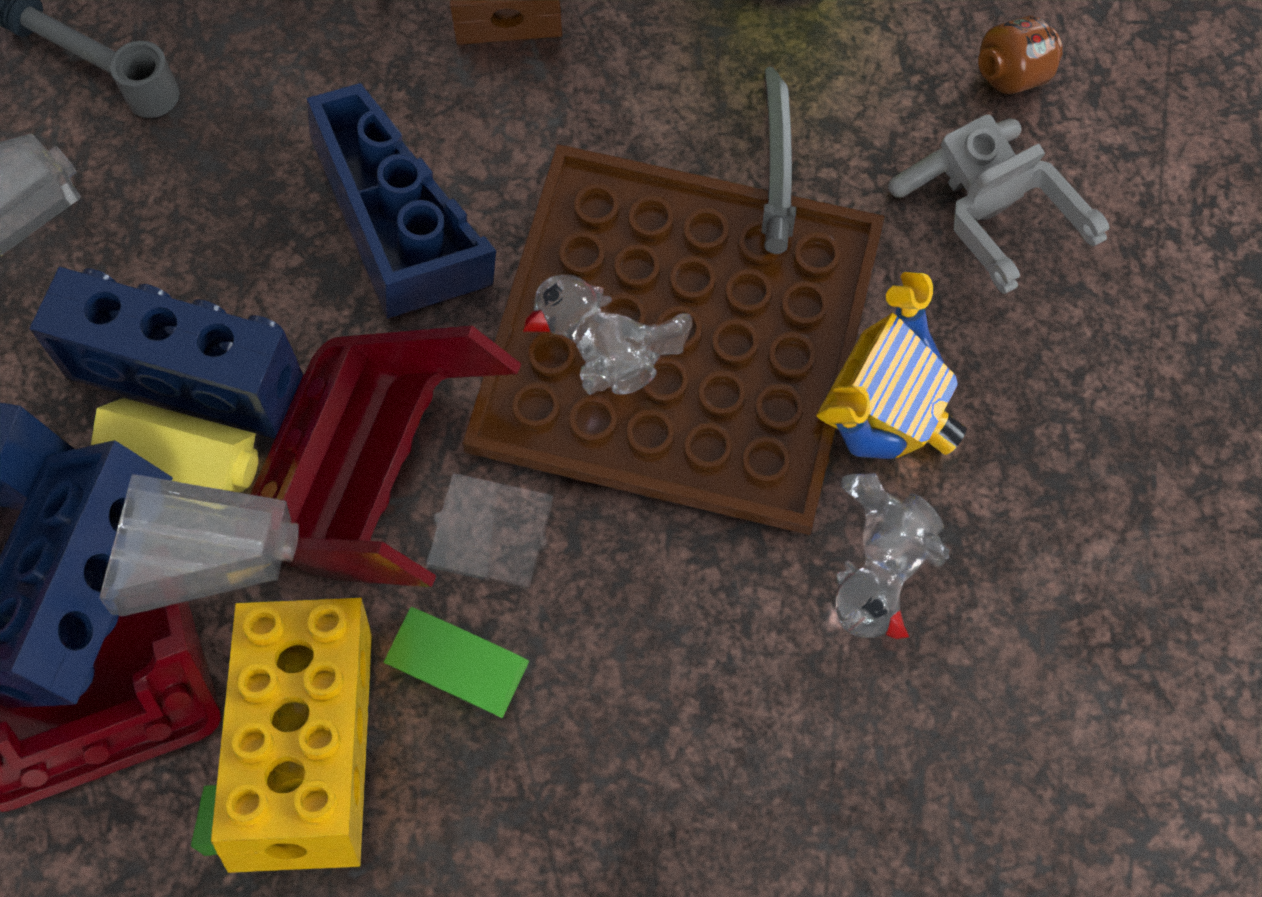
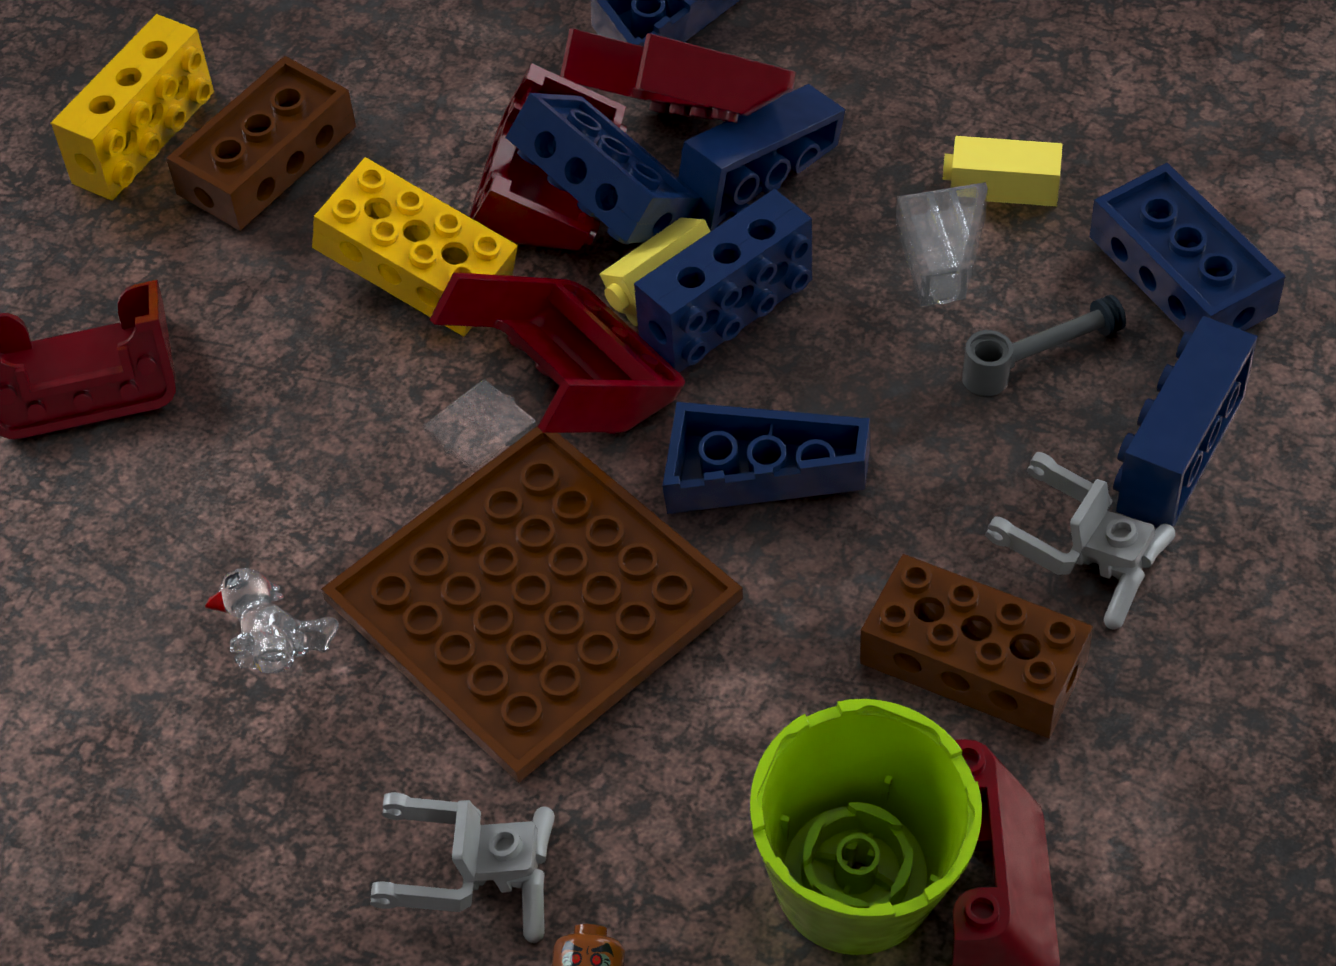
camera: 125 degrees right, 15 degrees down
clear slope [99,474,299,616] -> none
bright green slope [383,607,529,718] -> none
clear animal [523,274,692,395] -> none
dark grey sword [761,67,796,254] -> none
torso [816,272,967,459] -> none

